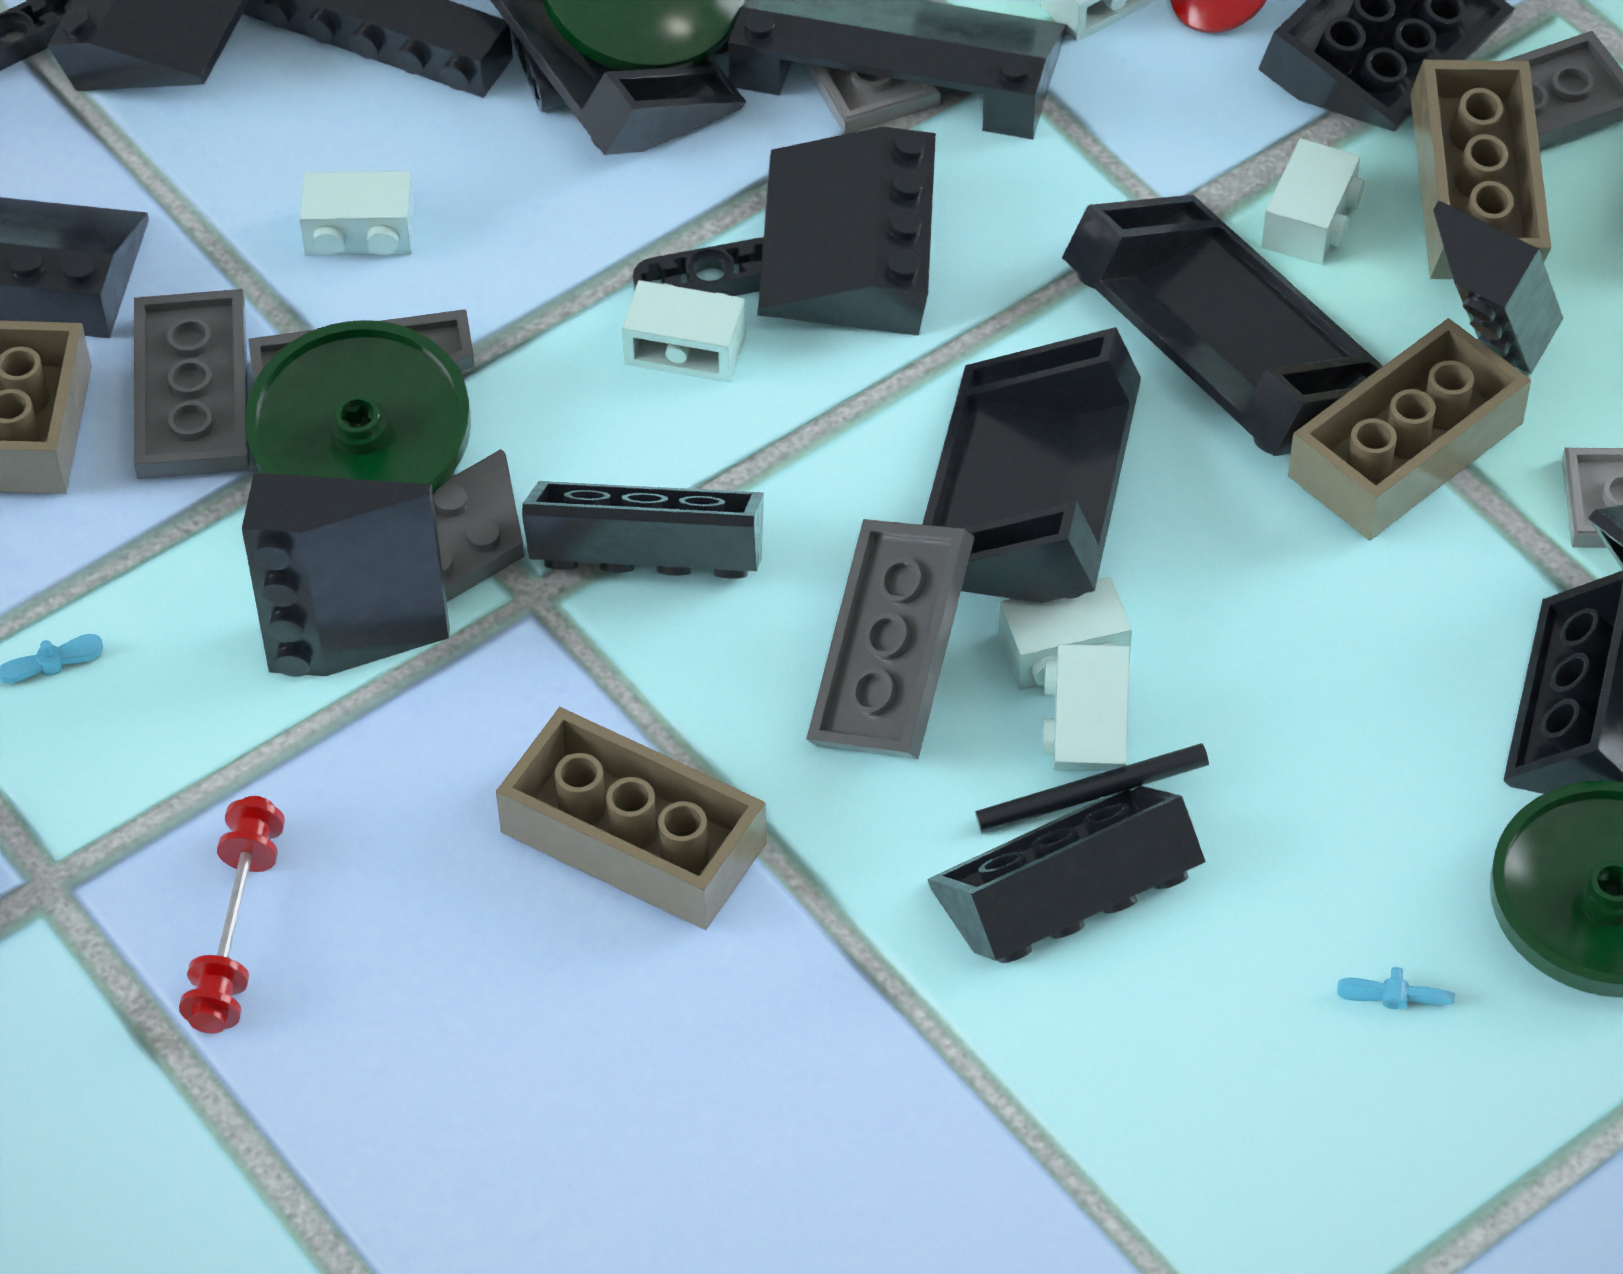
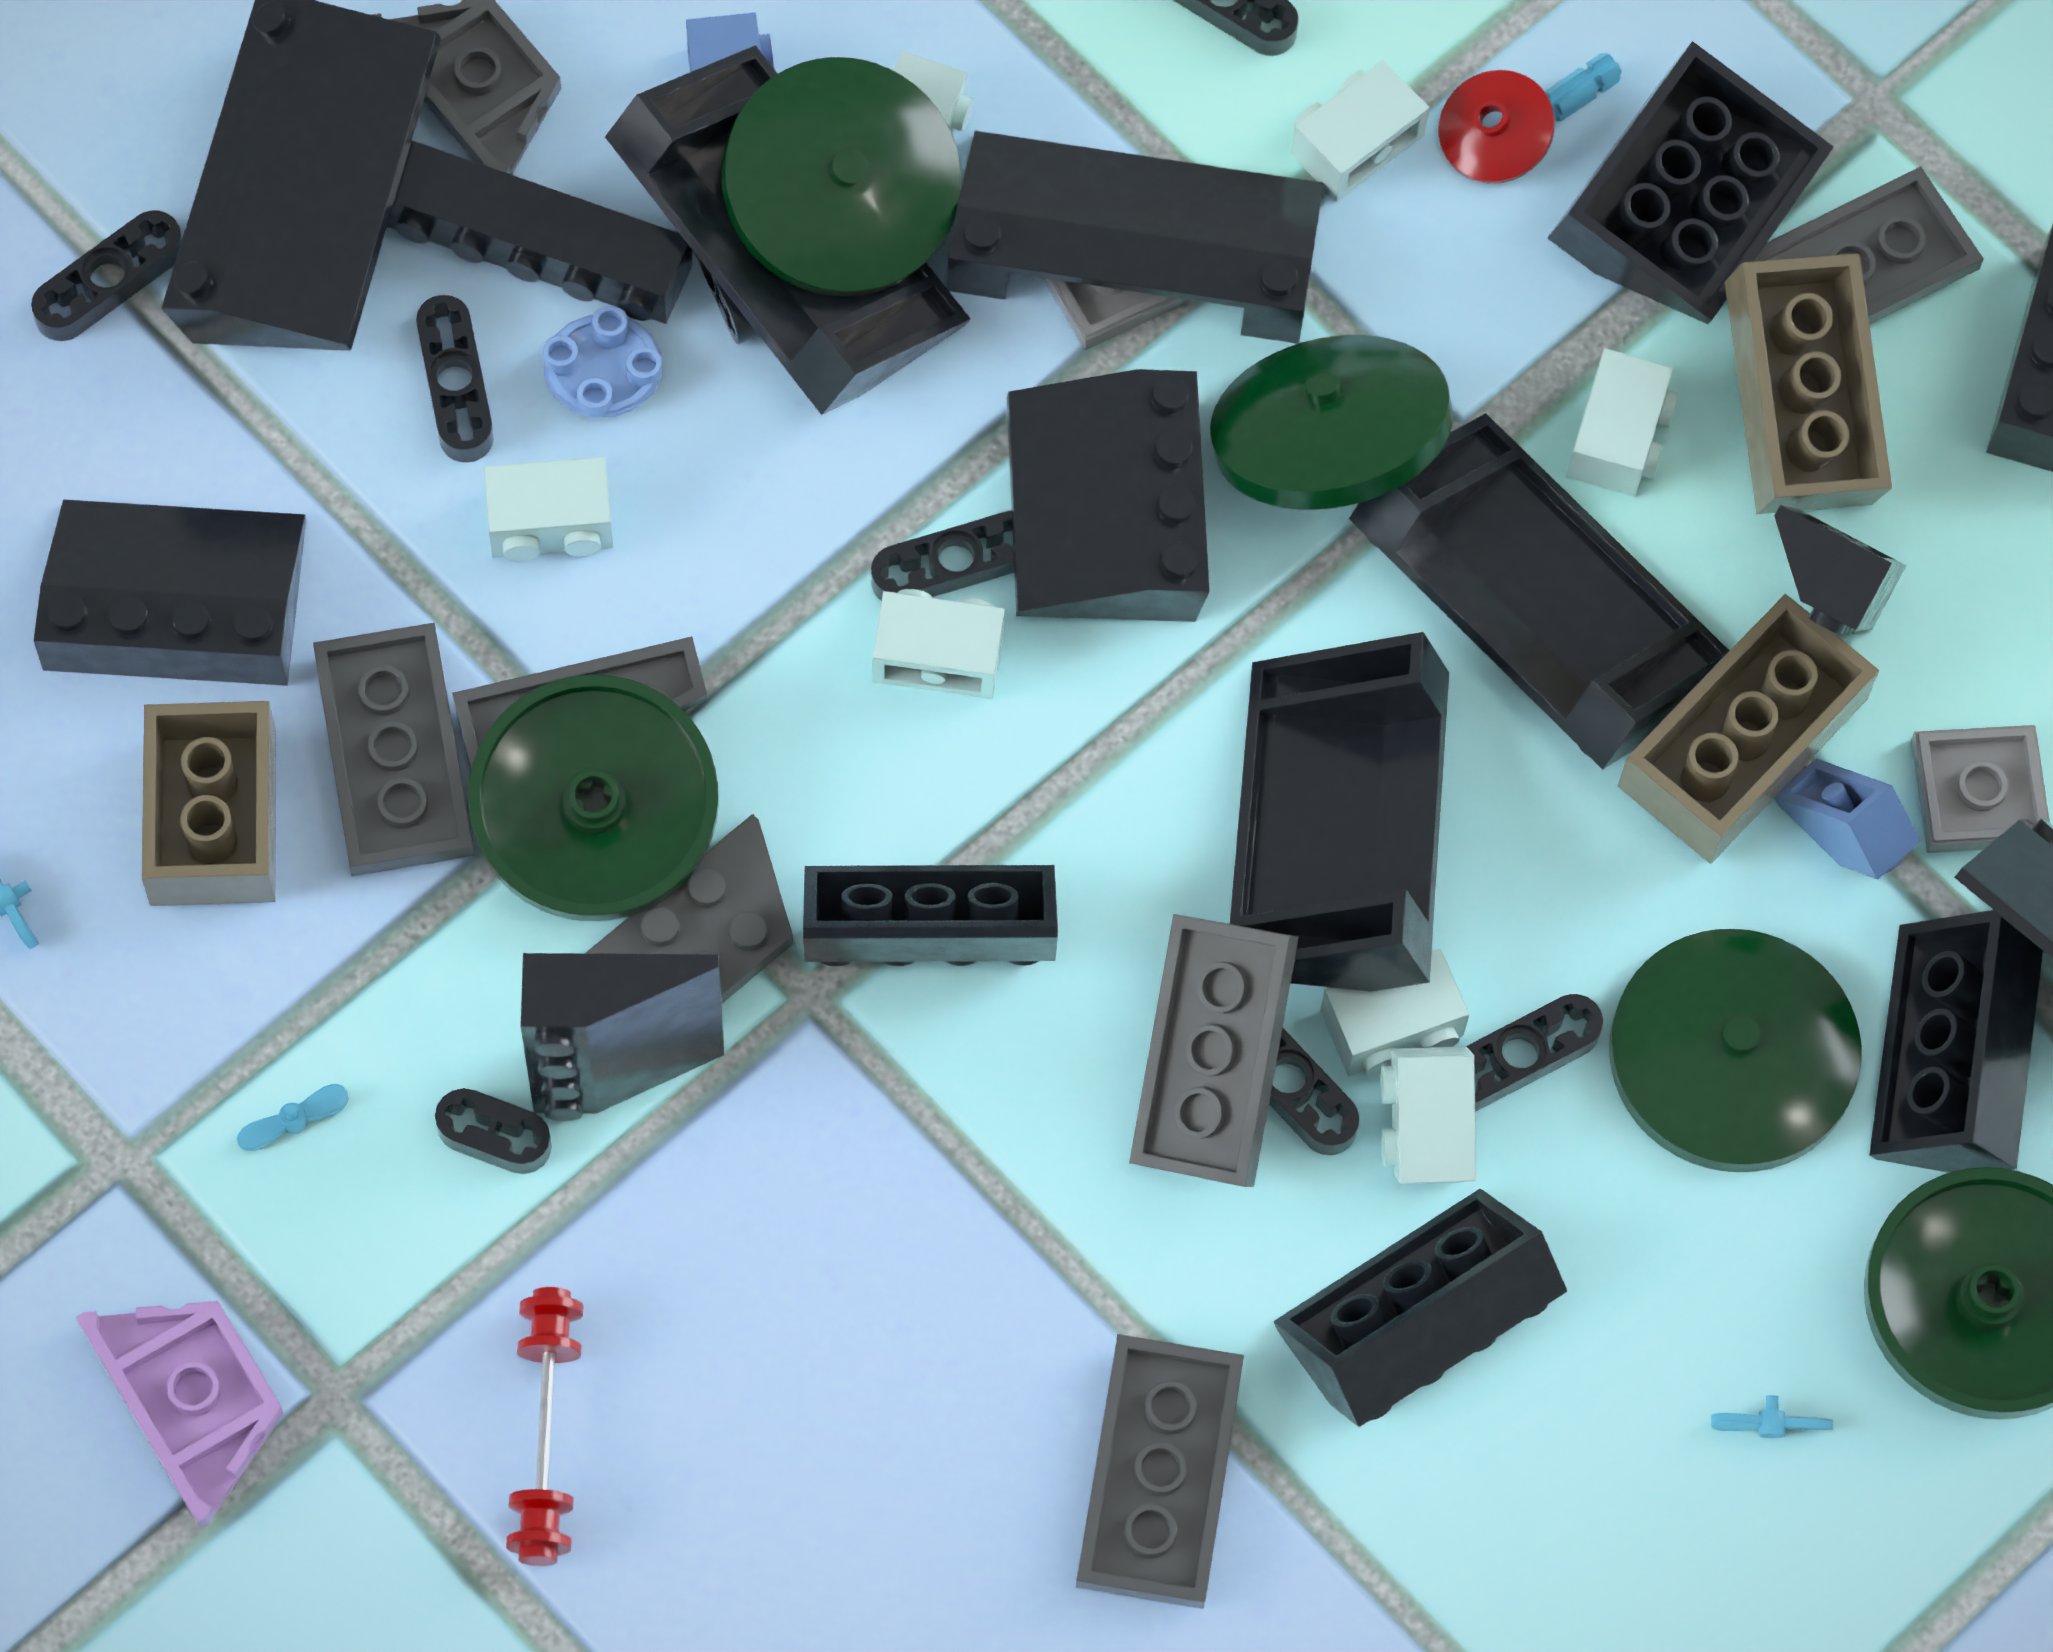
camera: 10 degrees left, 15 degrees up
dark tan brick [496,706,767,931] -> none
black bar [975,743,1209,834] -> none
none -> black beam [416,295,494,463]
none -> black beam [435,1088,552,1174]
none -> light blue dish [543,306,662,417]
none -> dark grey plate [1075,1334,1244,1609]
none -> dark green dish [1210,335,1453,510]
none -> black beam [1269,1028,1359,1155]
none -> black beam [1467,994,1603,1112]
none -> dark green dish [1609,929,1862,1172]
none -> medium blue slope [1774,758,1921,880]

